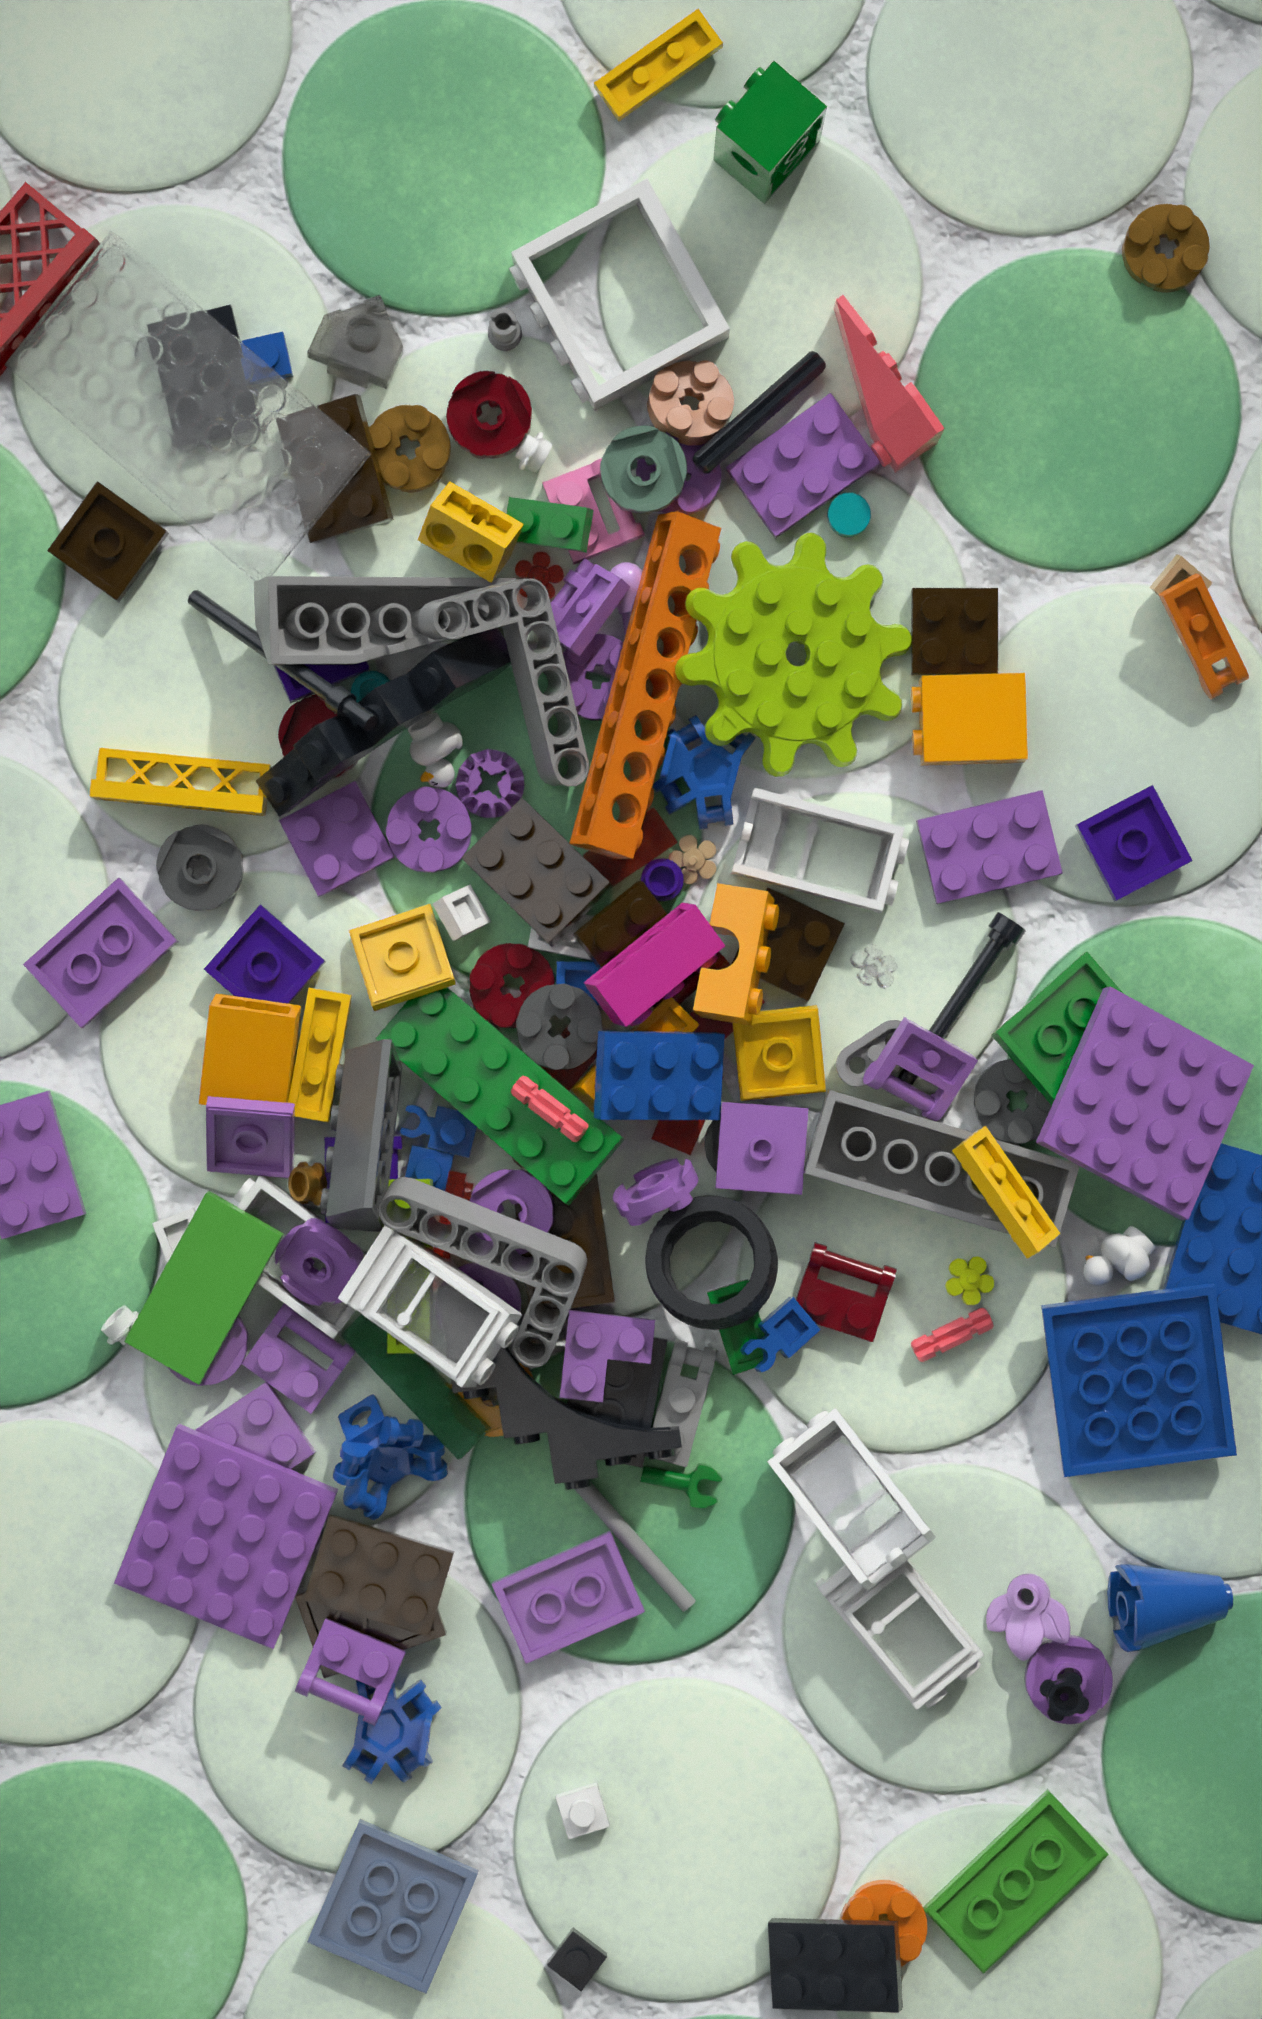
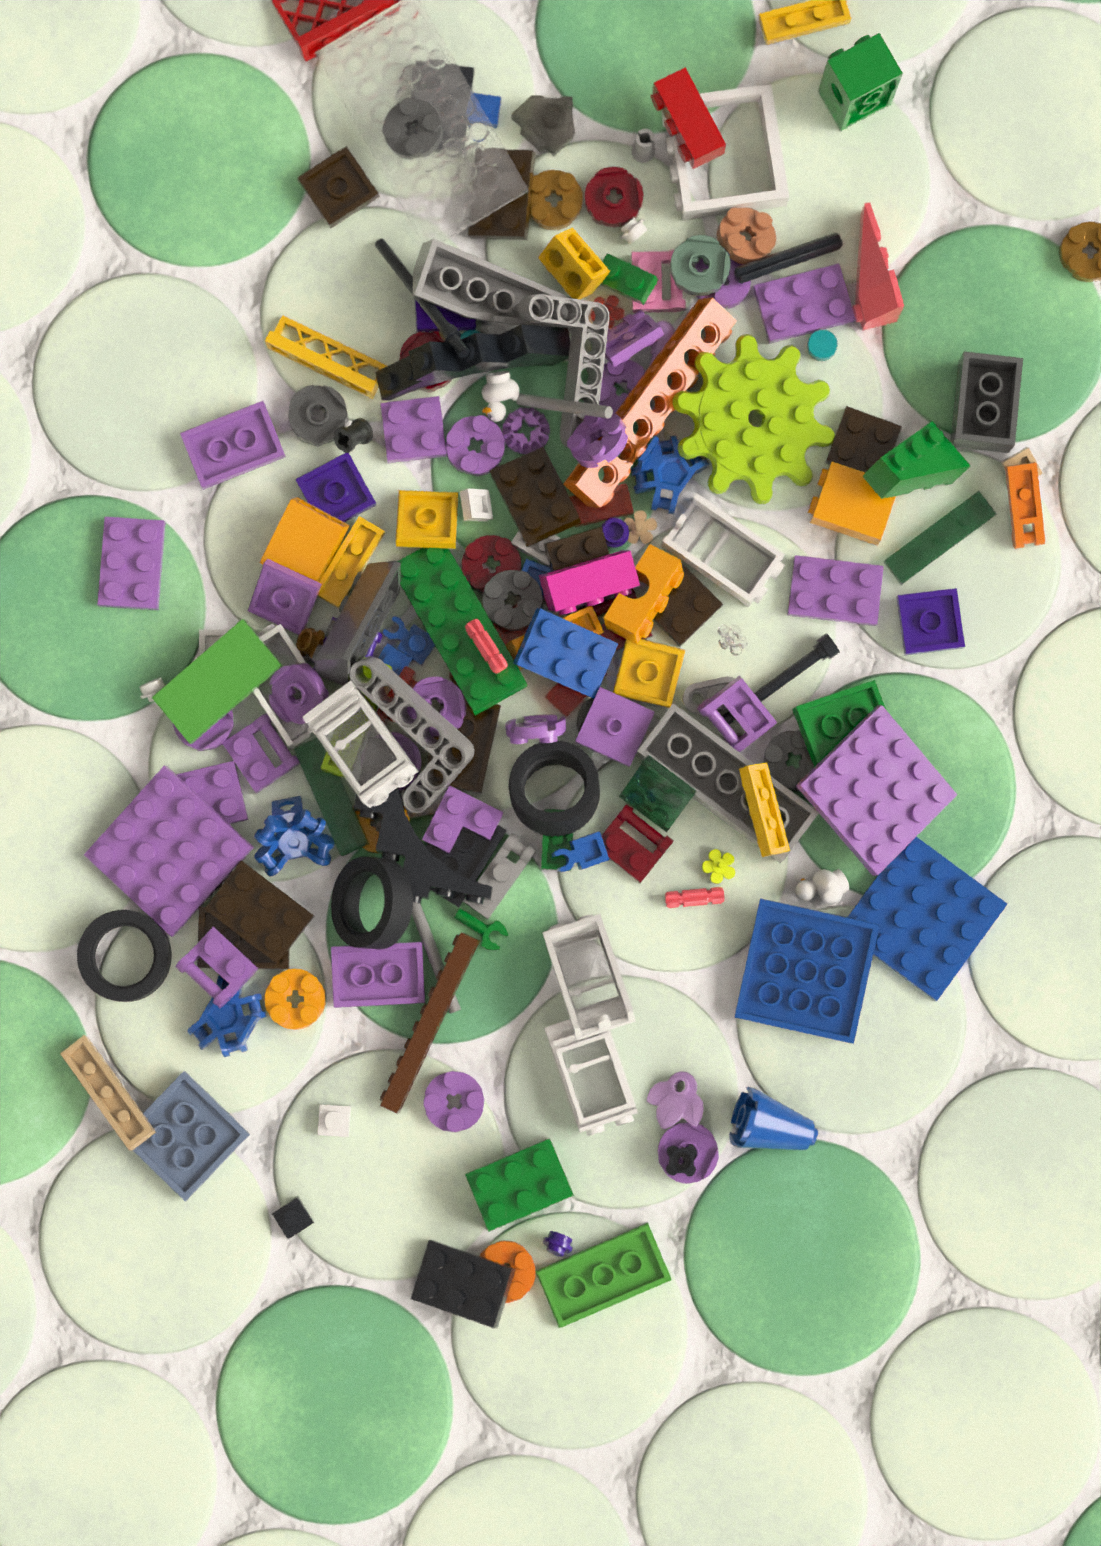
camera: 15 degrees right, 5 degrees down
none -> tan plate [60,1035,156,1151]
none -> black tyre [77,910,172,1002]
none -> light orange plate [265,969,326,1030]
none -> black tyre [331,856,413,950]
none -> pearl dark grey bush [334,418,373,453]
none -> reddish brown piece [379,932,480,1114]
none -> dark grey plate [382,97,443,160]
none -> medium lavender plate [423,1071,484,1132]
none -> green brick [465,1138,574,1232]
none -> light grey bar [516,394,613,419]
none -> dark purple plate [542,1231,573,1257]
none -> medium lavender plate [567,413,628,468]
none -> clear green plate [619,755,697,833]
none -> red brick [651,67,726,169]
none -> green wedge [862,421,971,499]
none -> clear green tile [884,491,997,585]
none -> dark grey brick [950,351,1023,453]

